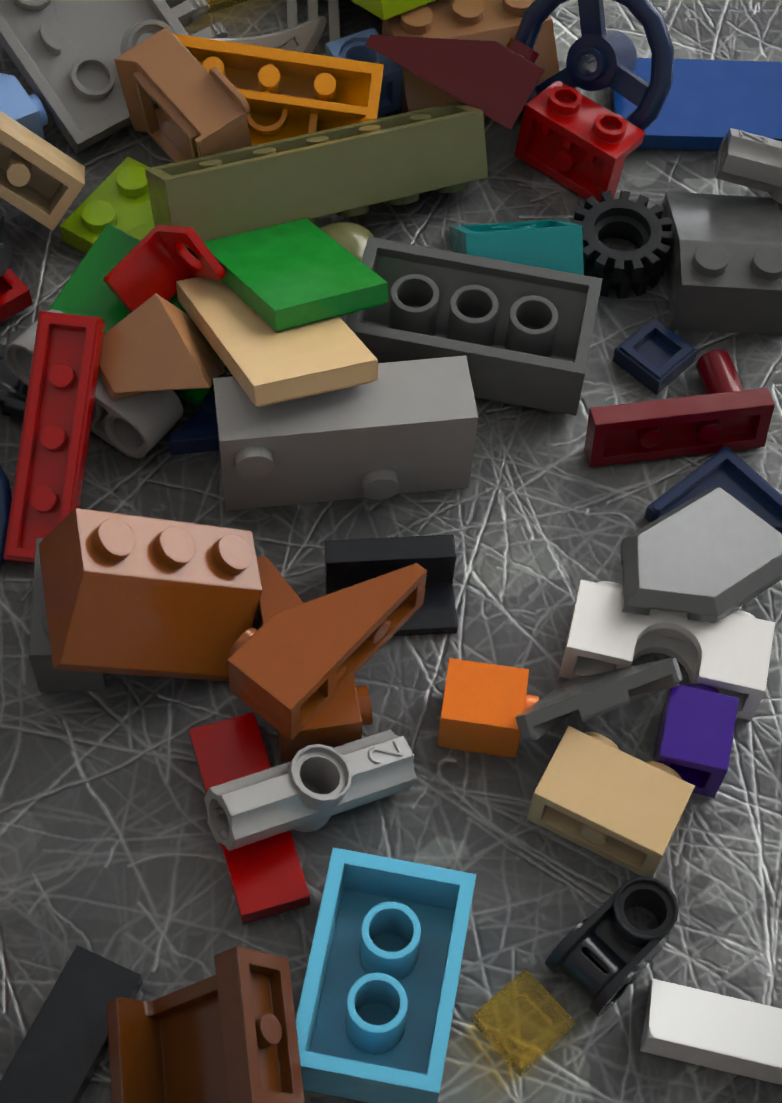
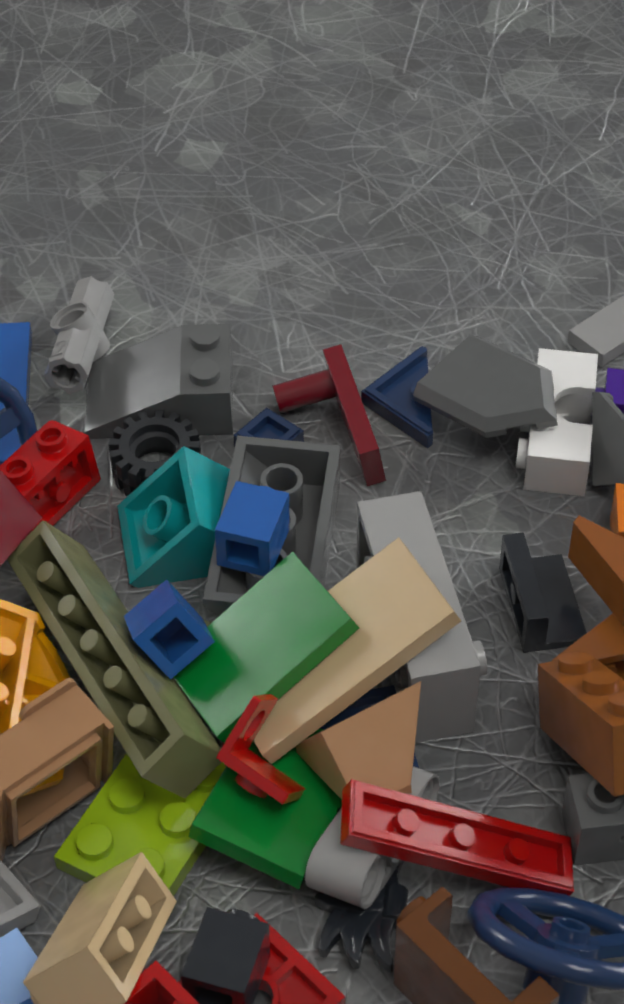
camera: 90 degrees left, 10 degrees down
none -> blue brick [124,579,215,680]
none -> blue brick [215,481,290,576]

